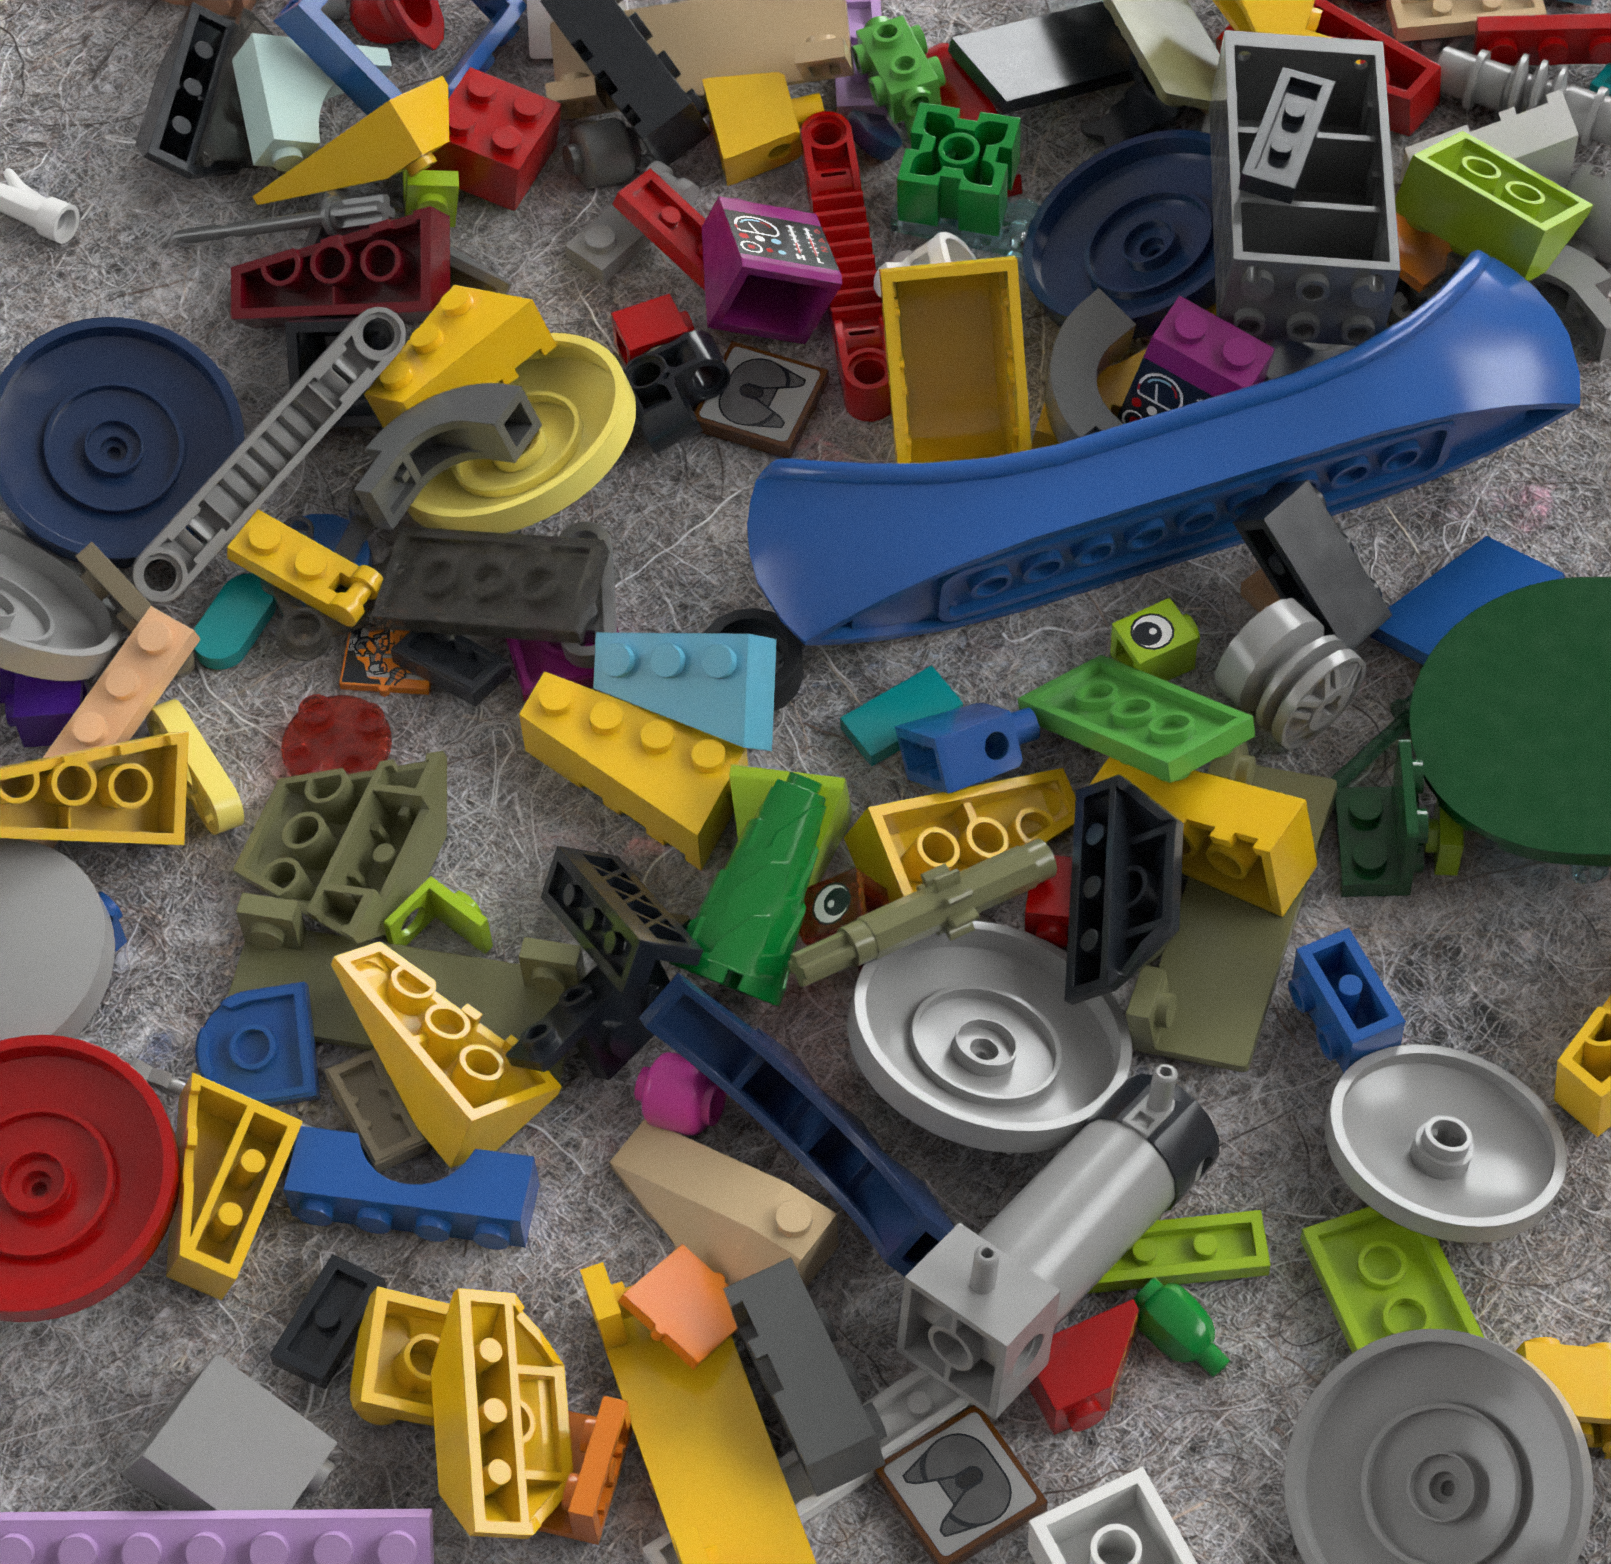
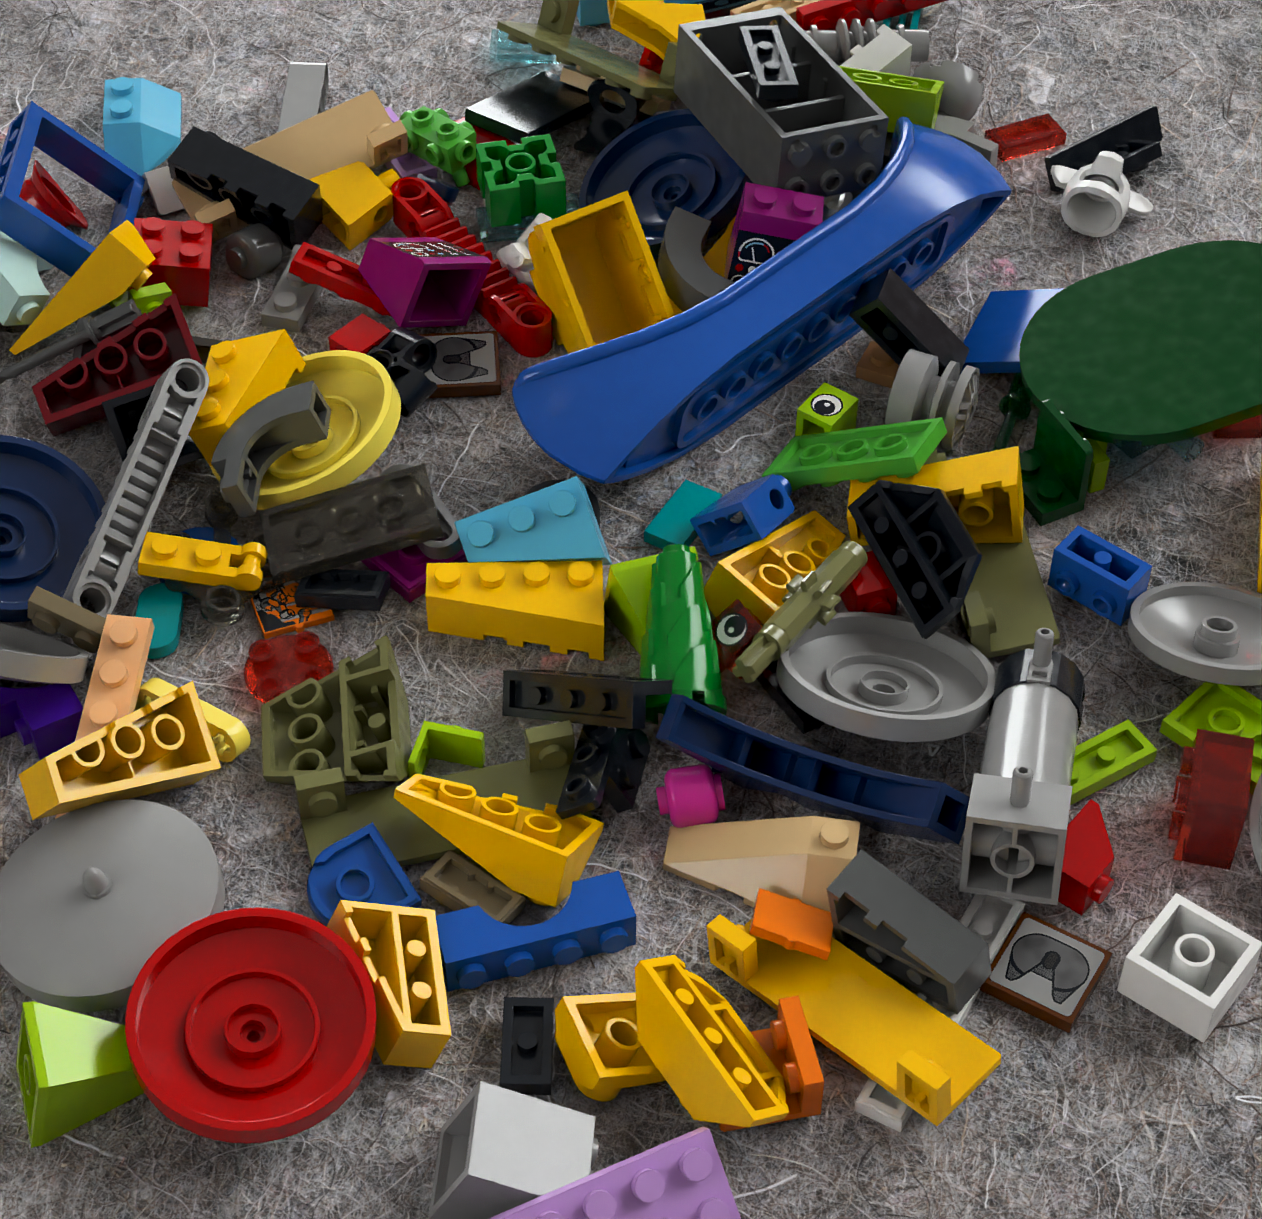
camera: 30 degrees left, 10 degrees down
green plant [1133,1277,1231,1378] -> none
none -> clear red brick [1167,729,1255,870]

